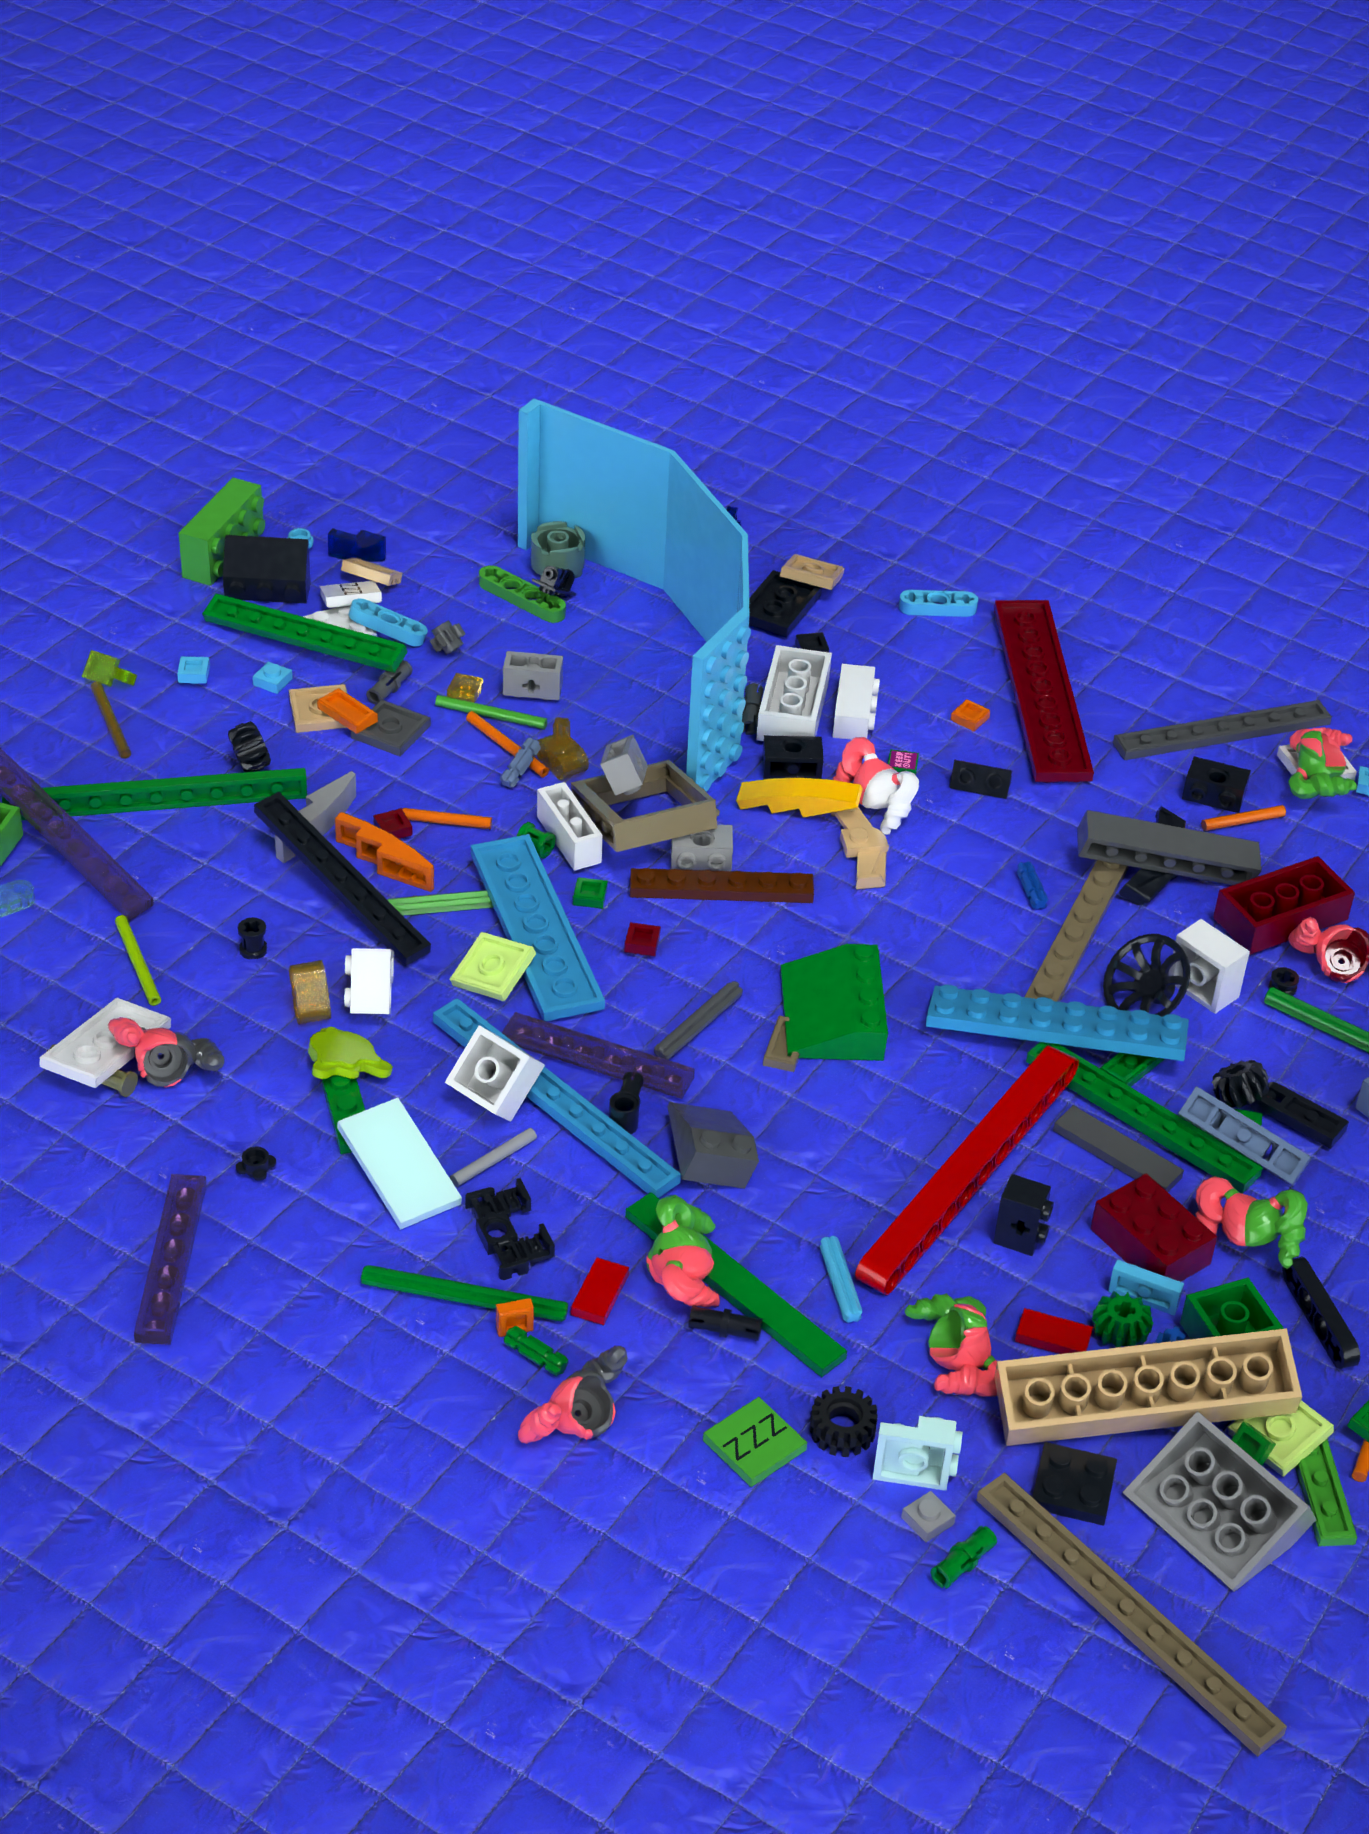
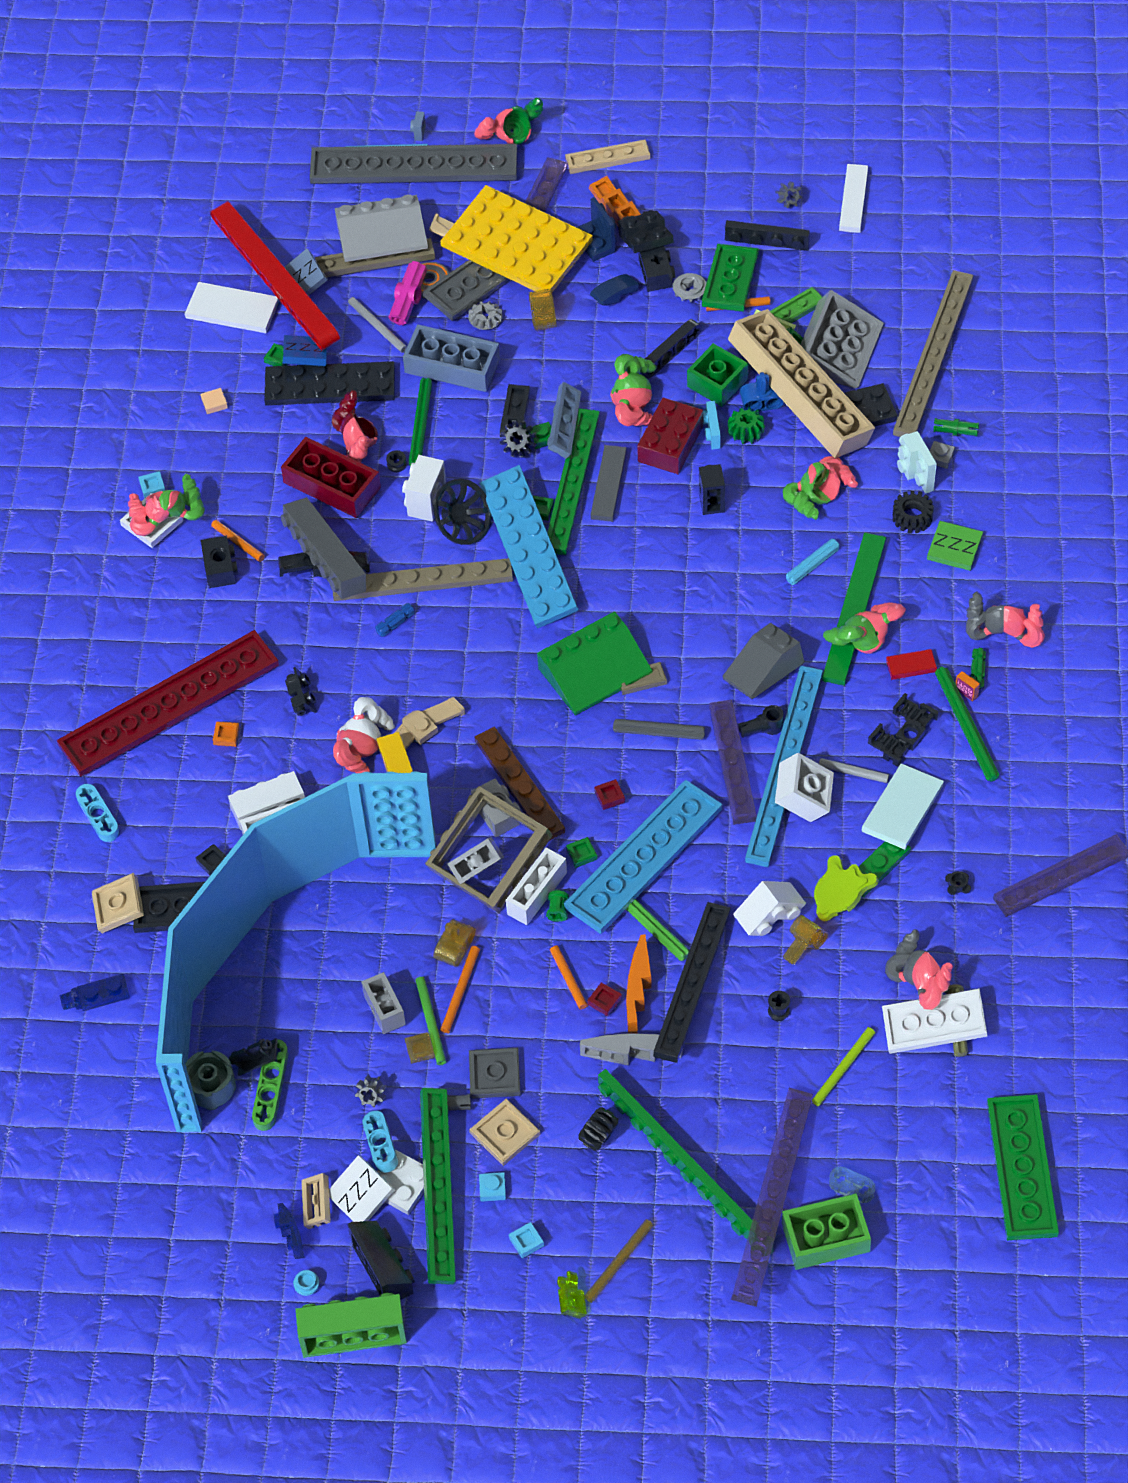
camera: 115 degrees left, 15 degrees up
orange tile [317,688,378,734] -> none
yellowish green tile [450,932,536,1002] -> none
sand blue axle [500,738,541,788] -> none
black pin [688,1305,763,1341] -> none
red beam [855,1045,1079,1295] -> none
tile [888,749,919,775] -> none
red tile [1015,1308,1093,1354] -> none
dark grey tile [1113,700,1332,760] -> none

